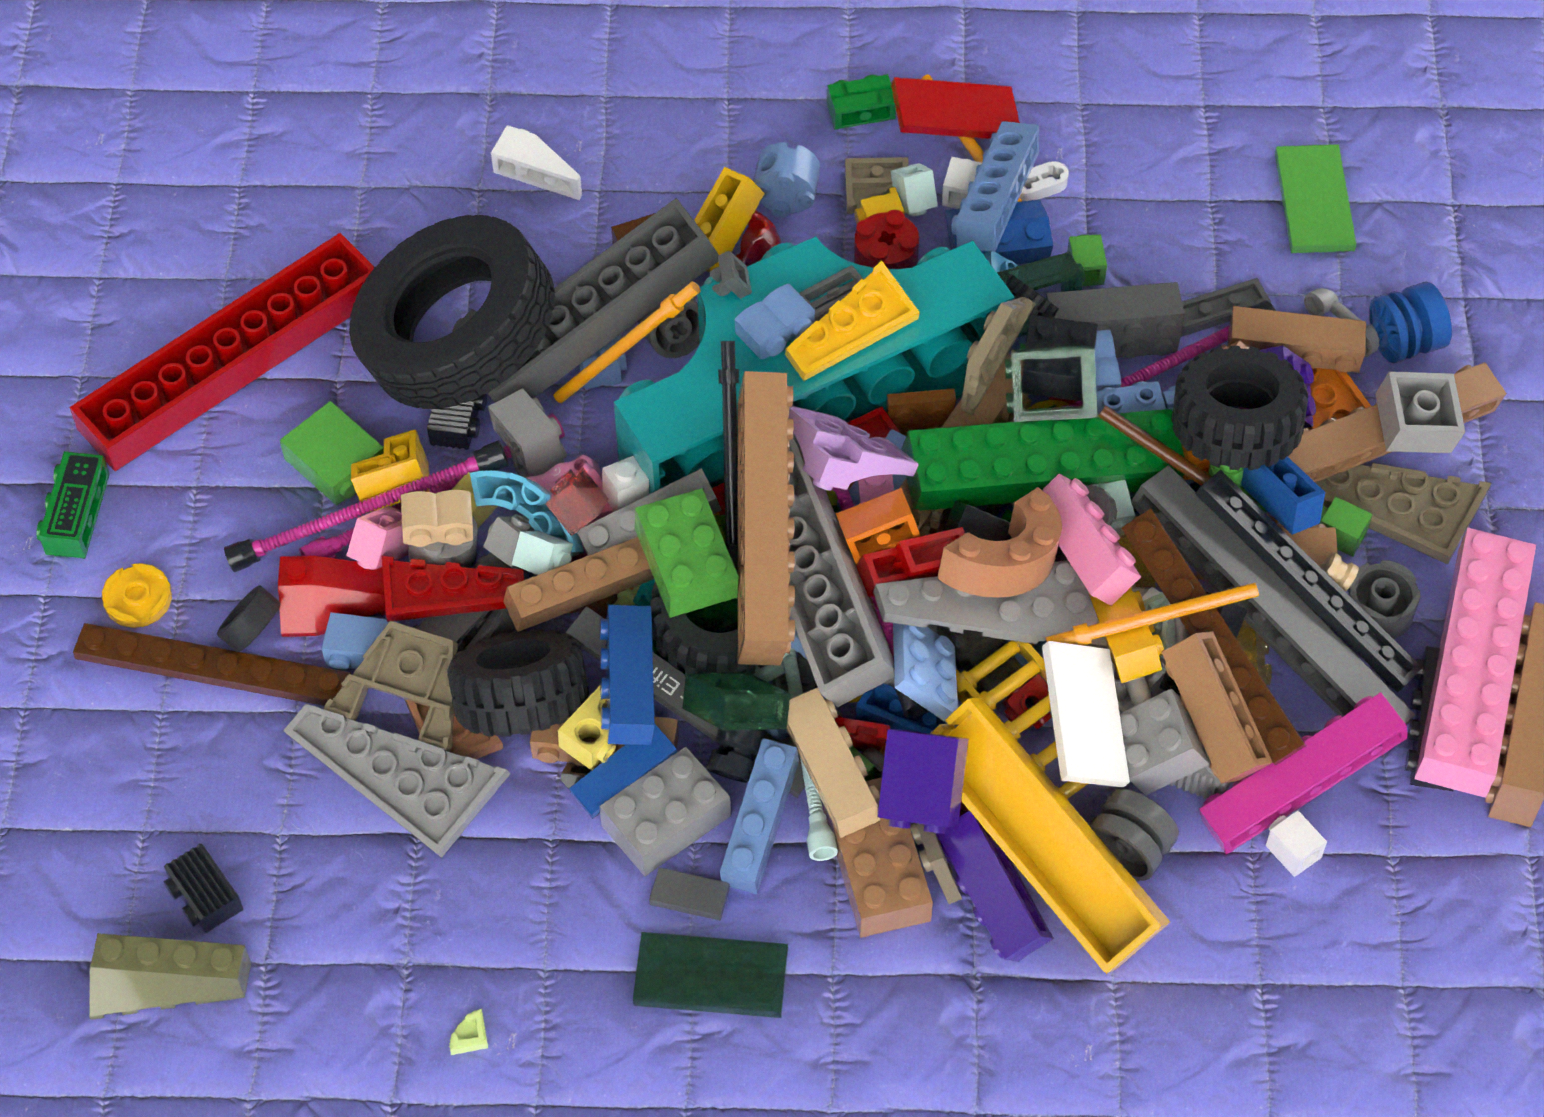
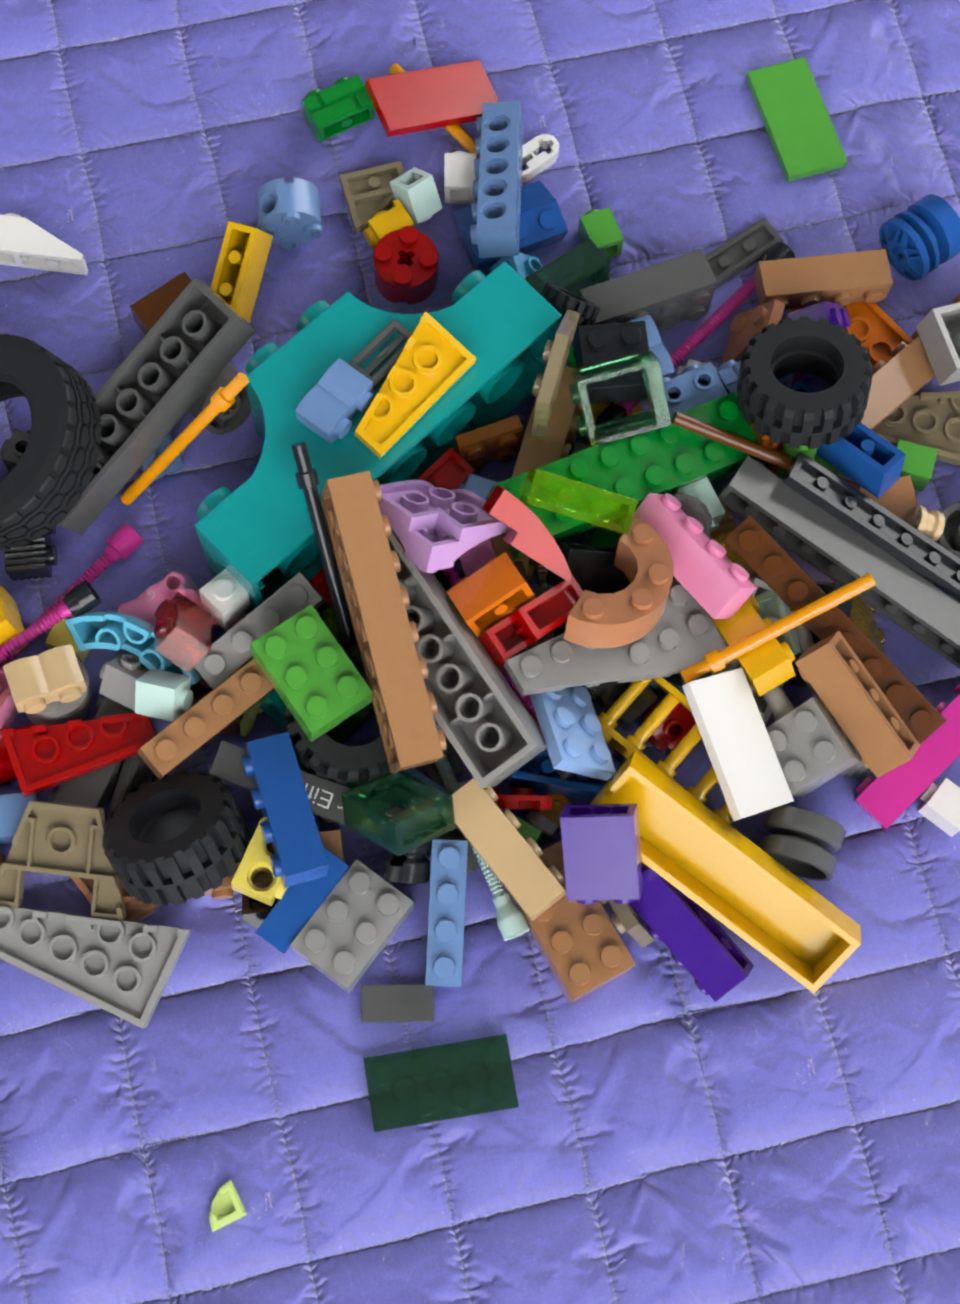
camera: 20 degrees left, 15 degrees up
light grey brick [488,388,567,477] -> none
dark grey tile [710,251,752,299] -> none
hair [736,210,782,266] -> none
light grey bar [1304,288,1379,357] -> none
none -> slope [482,485,572,582]
none -> clear neon green brick [520,469,638,535]

